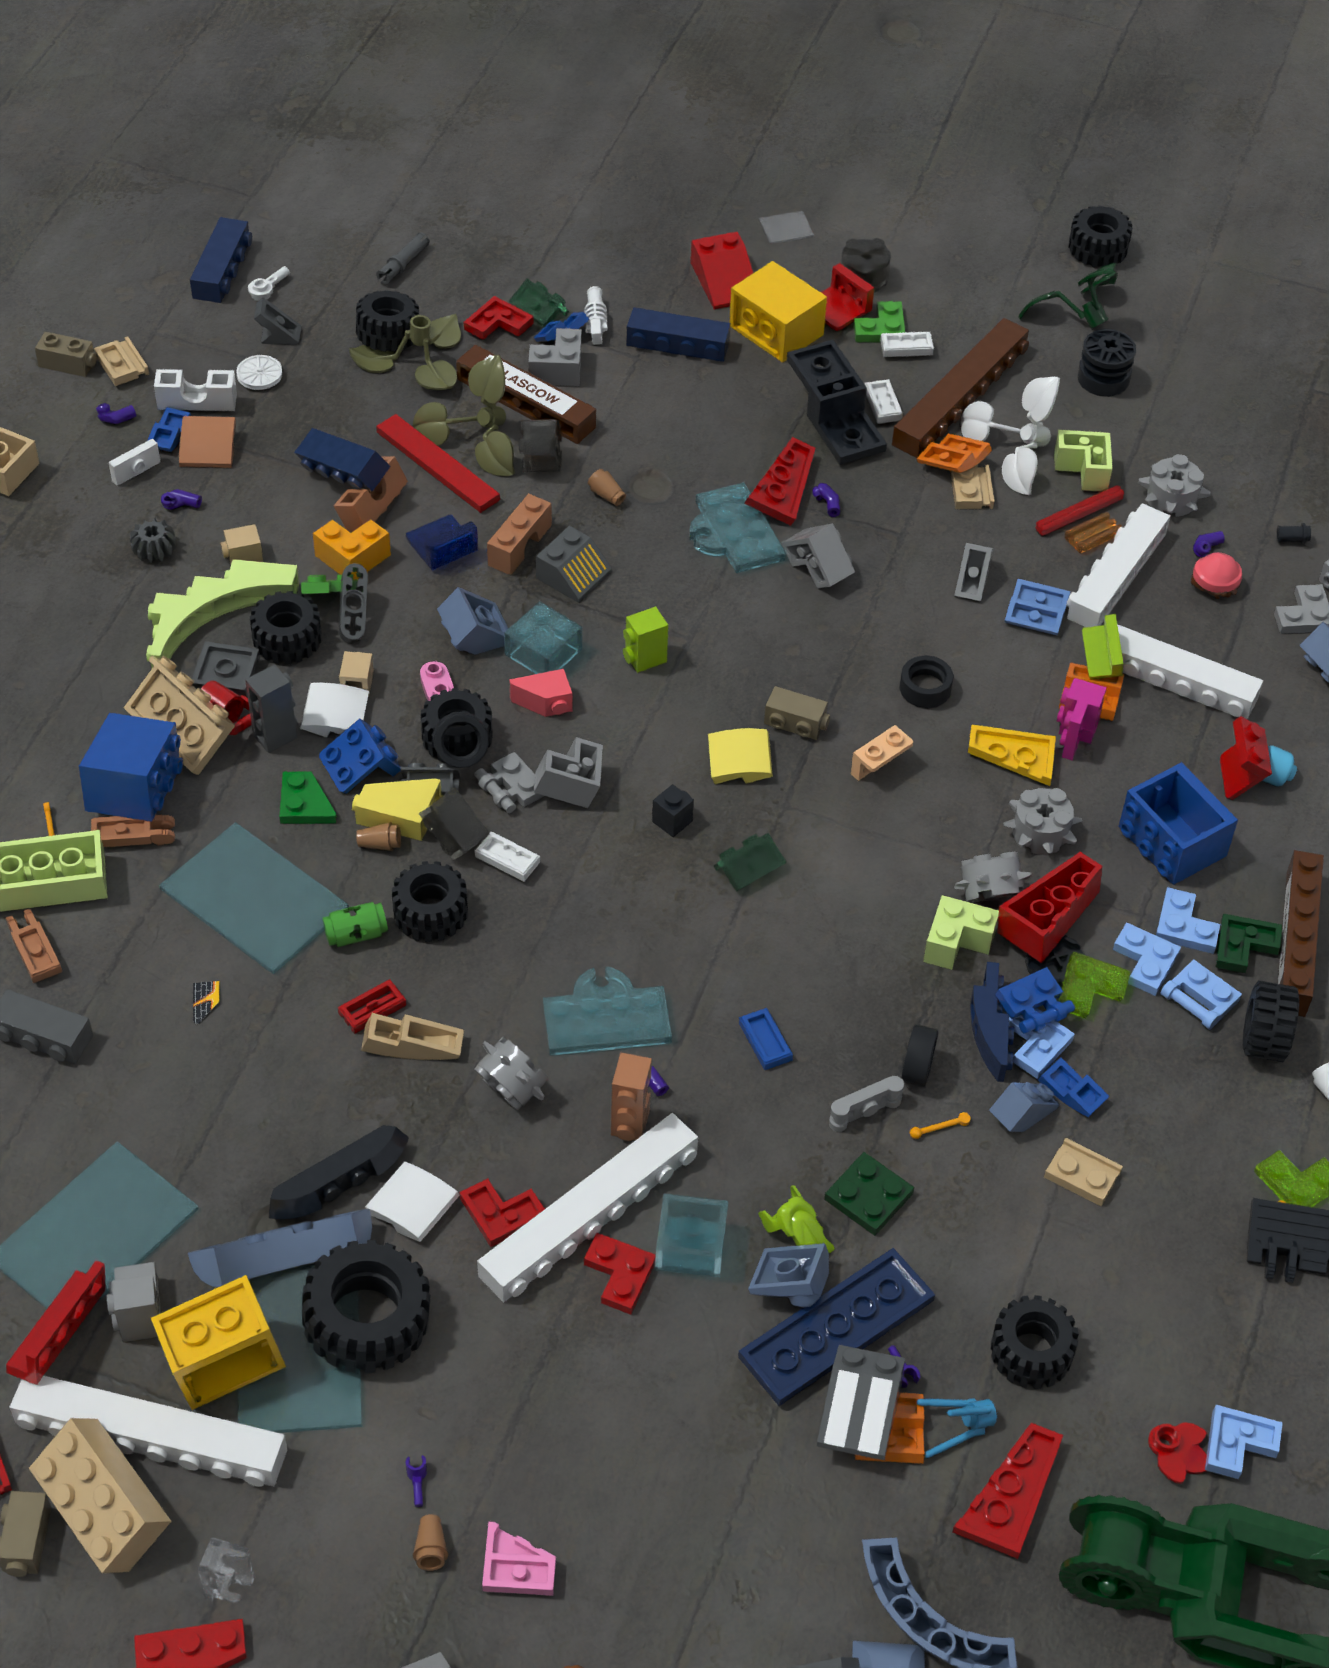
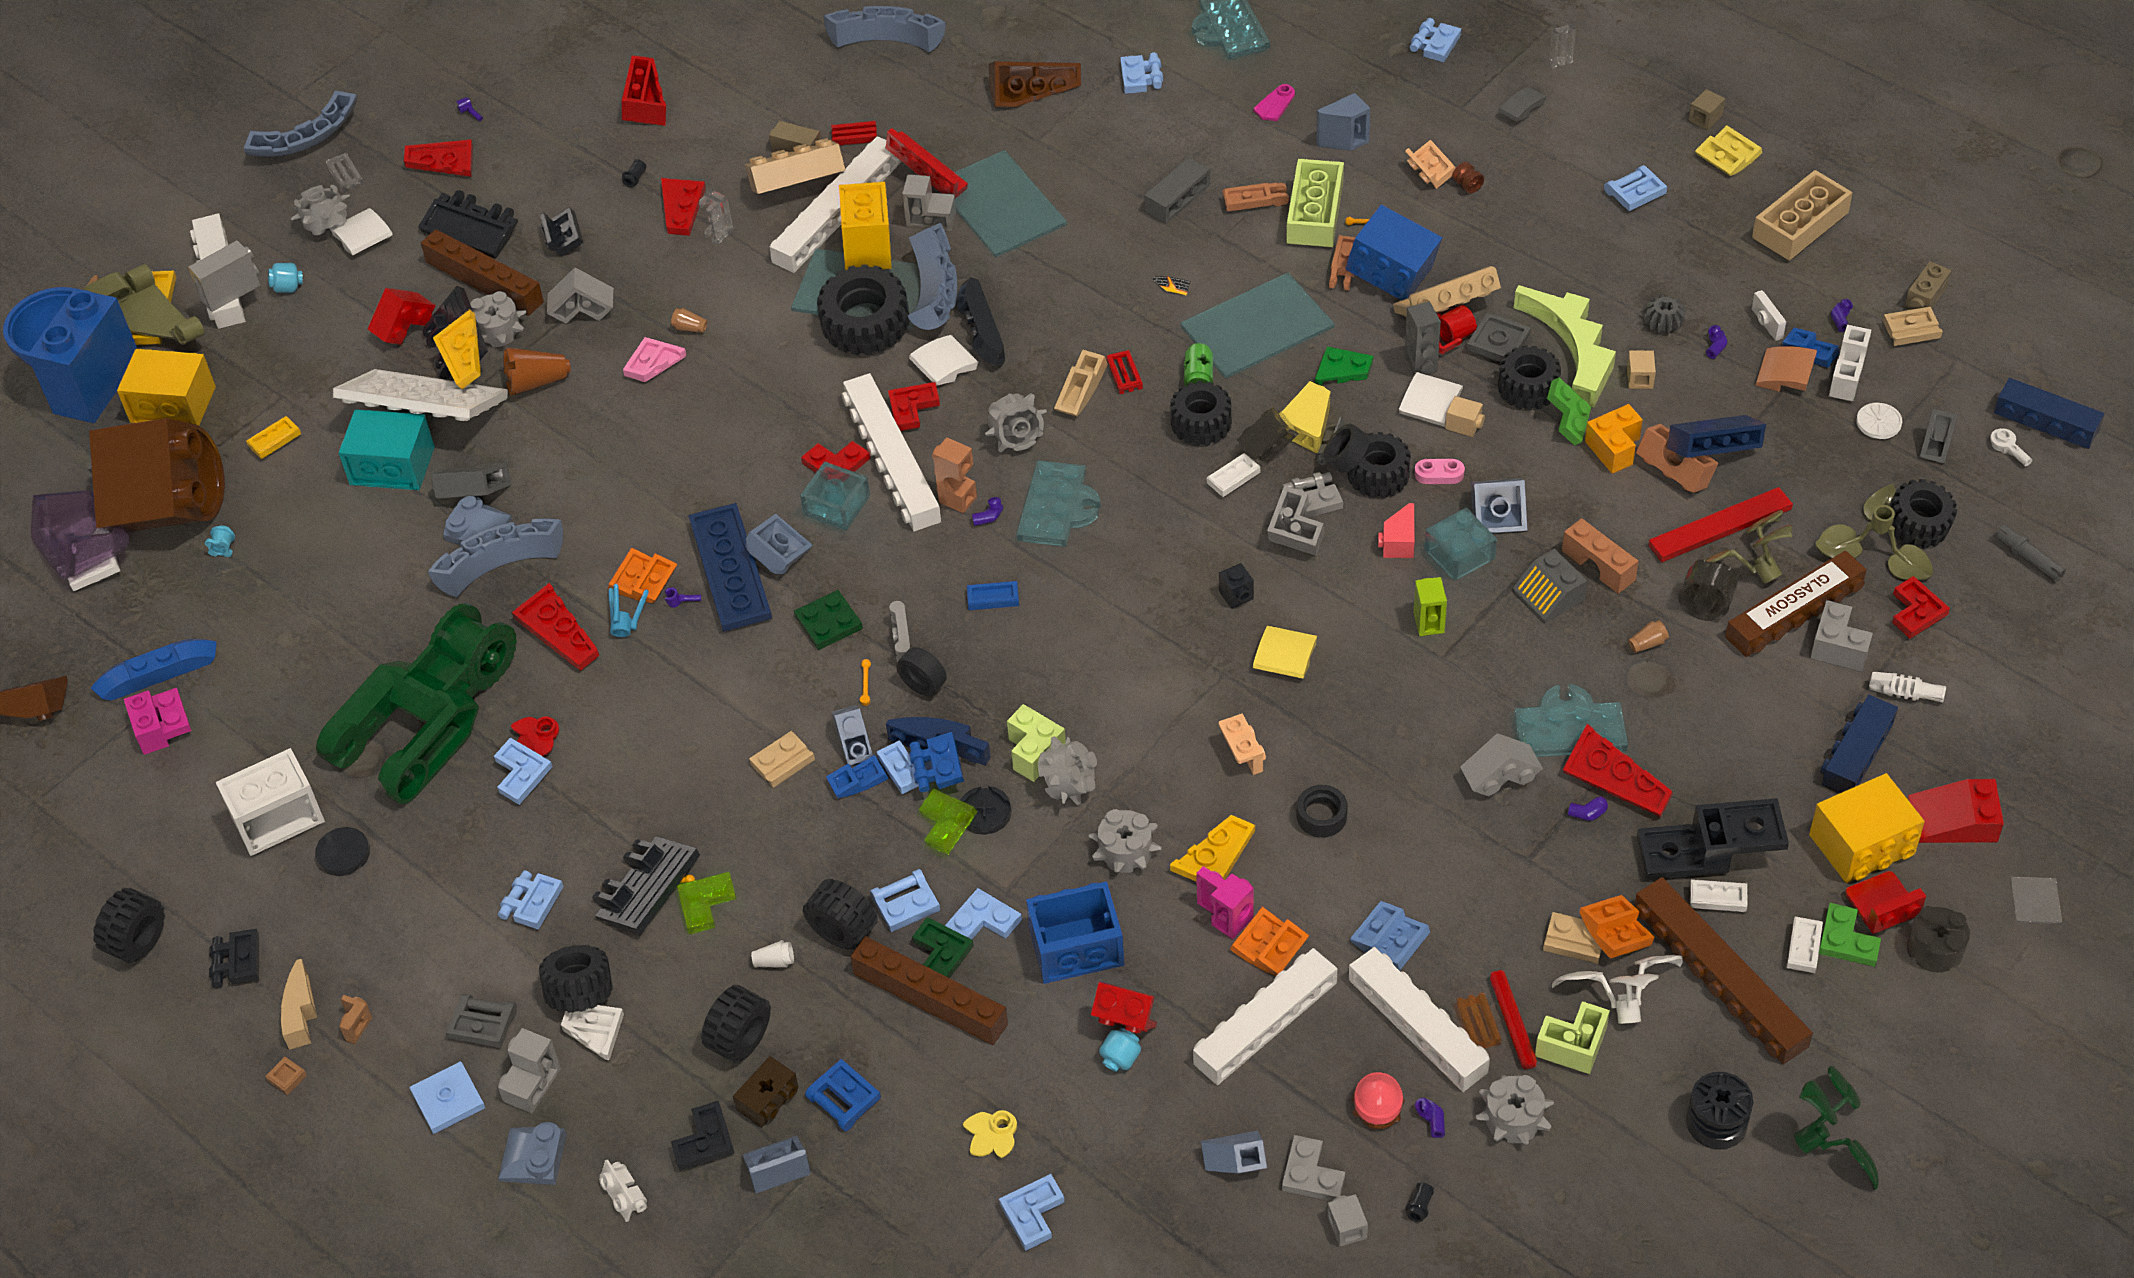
camera: 115 degrees right, 0 degrees up
blue bracket [319,718,401,794] -> none
dark grey beam [339,563,368,643] -> none
medium nougat cone [356,822,401,851] -> none
clear blue bracket [406,514,478,570] -> none
dark purple hand [406,1455,427,1507] -> none
clear green bracket [509,278,569,327] -> none
blue slope [534,312,590,342] -> none
clear green bracket [714,833,786,892] -> none
lime hair [758,1185,834,1253] -> none
dark tan brick [764,686,831,740] -> none
slope [817,1345,905,1460] -> none
light grey slope [954,543,994,601] -> none
black tyre [990,1295,1079,1389] -> none
red wedge [997,852,1103,963] -> none
black tyre [1068,206,1133,267] -> none
lime panel [1082,614,1124,679] -> none
light blue plate [1113,922,1181,996] -> none

